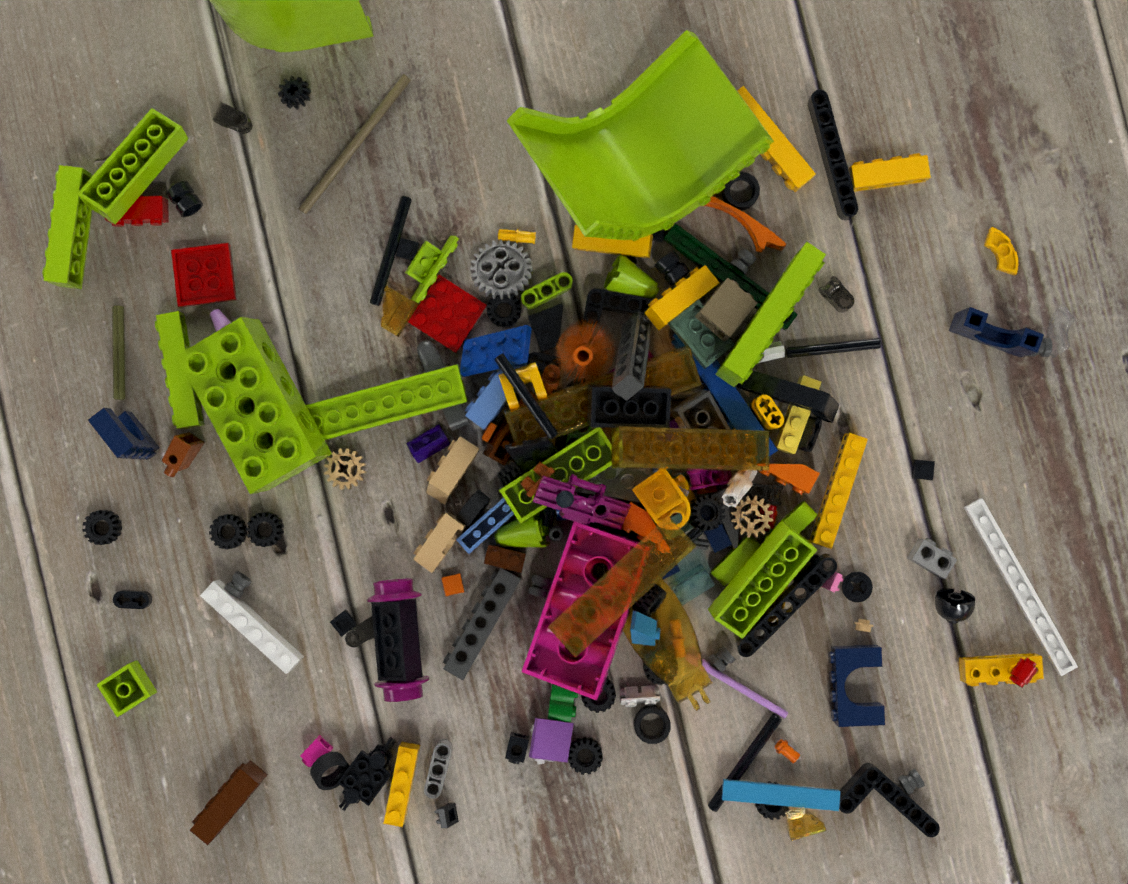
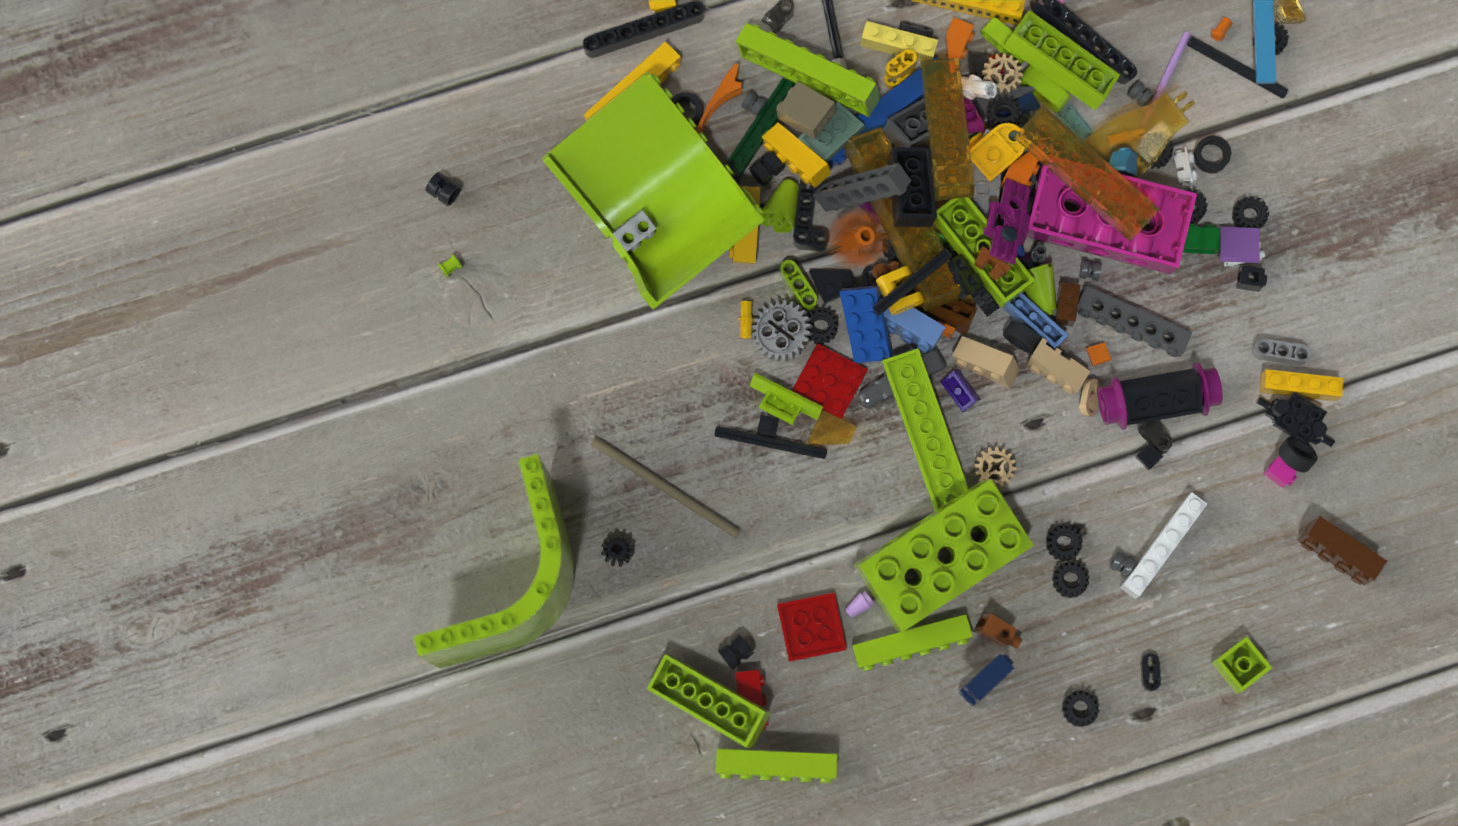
camera: 85 degrees left, 10 degrees down
olive axle [112,305,125,400] -> none
clear smoke piece [212,102,253,134] -> none
black tile [434,803,459,828] -> none
black beam [737,371,839,423] -> none
none -> light grey brick [613,209,657,252]
none -> tan plate [1079,379,1101,416]

